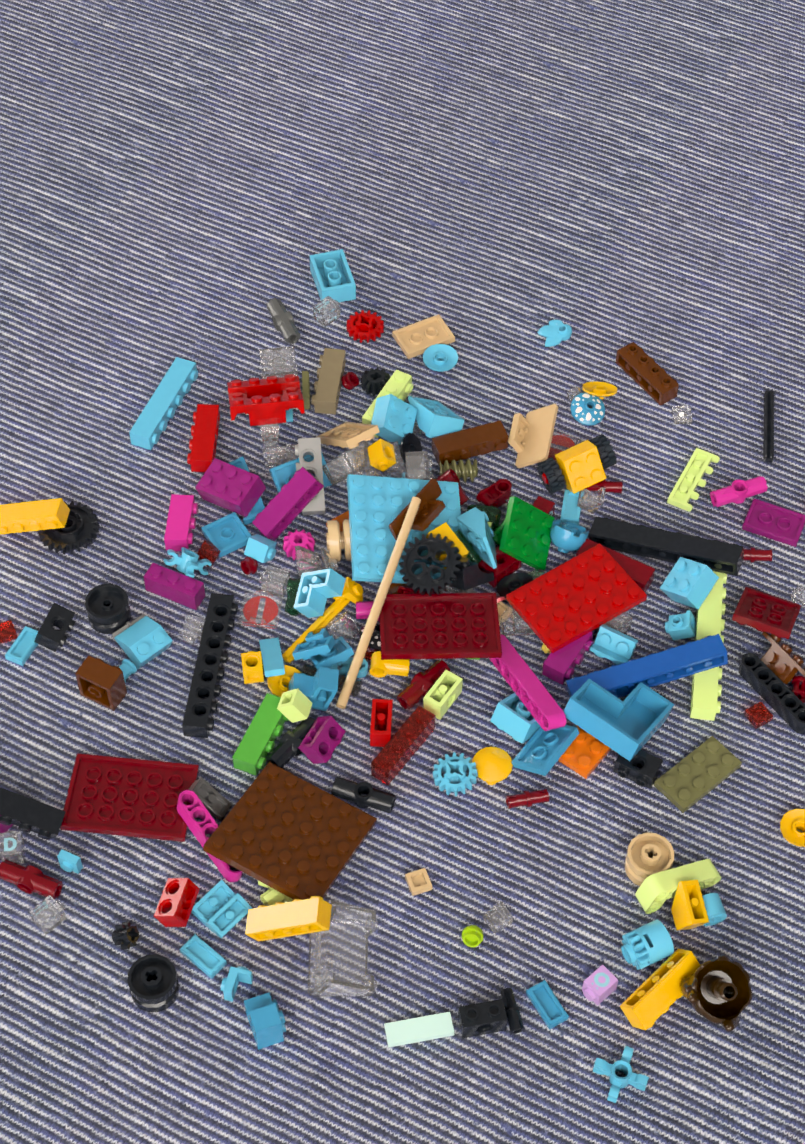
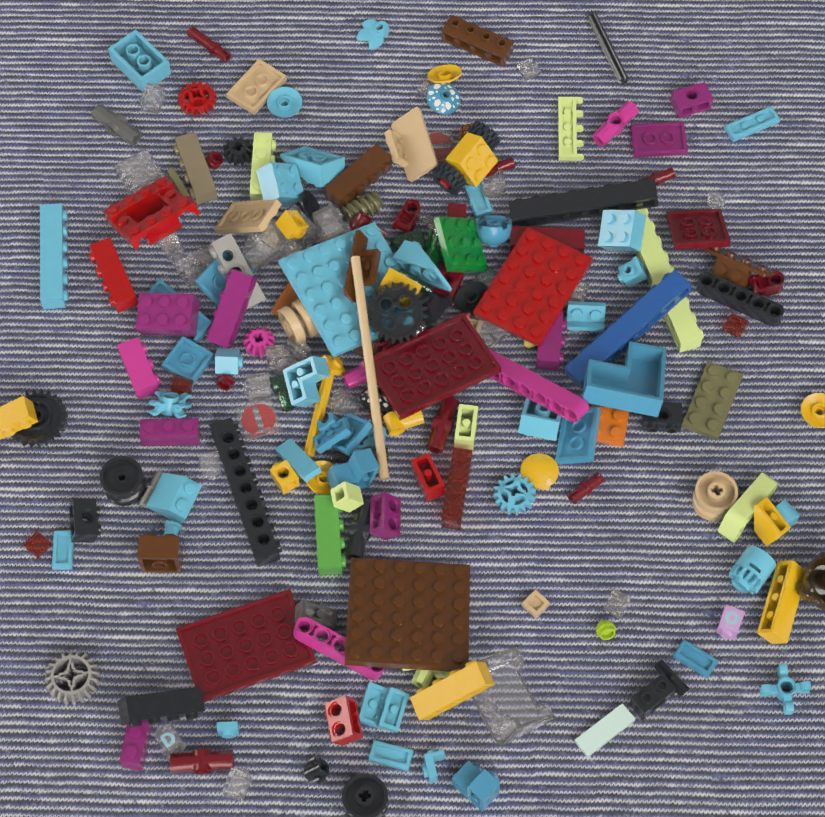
camera: 25 degrees left, 10 degrees up
black piece [331,777,396,813] -> none
none -> dark red pin [187,26,231,63]

